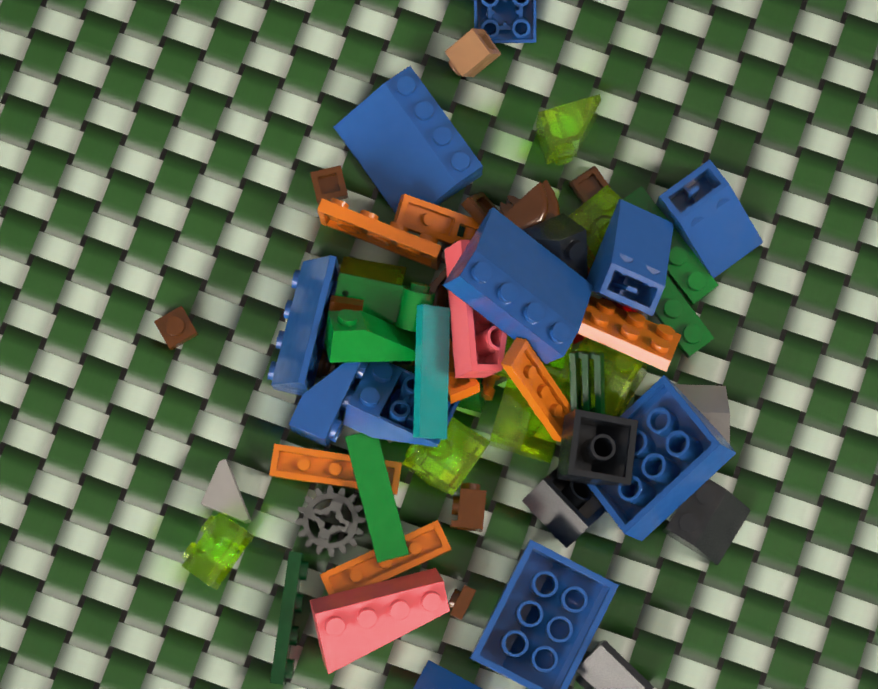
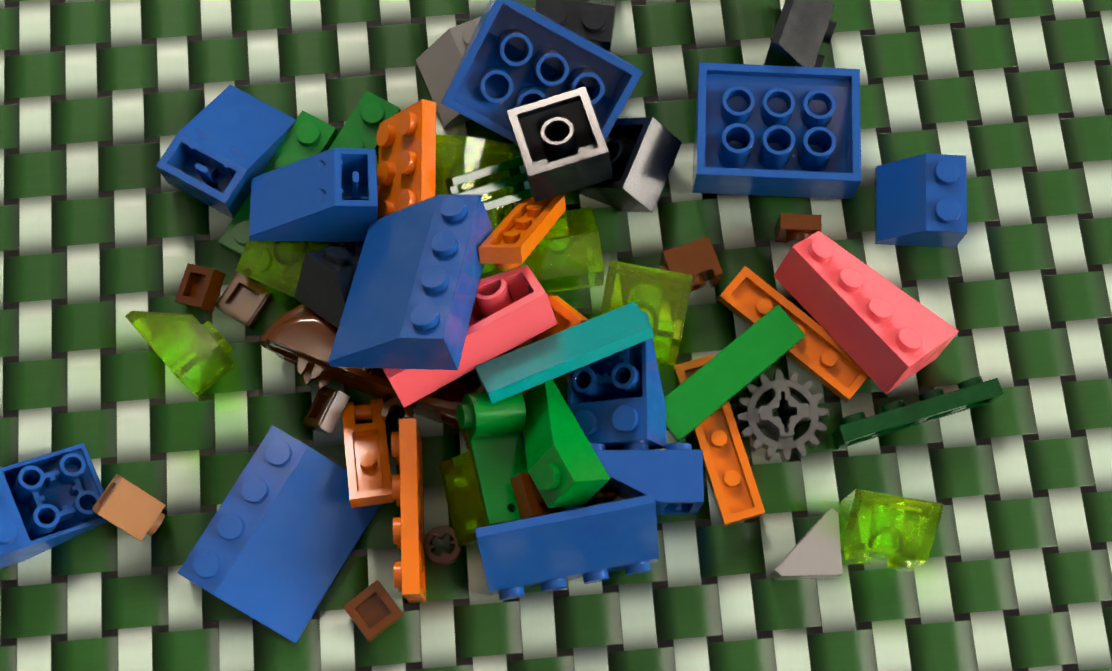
camera: 115 degrees left, 5 degrees down
none -> reddish brown plate [175,263,226,312]
none -> reddish brown bush [423,526,462,566]

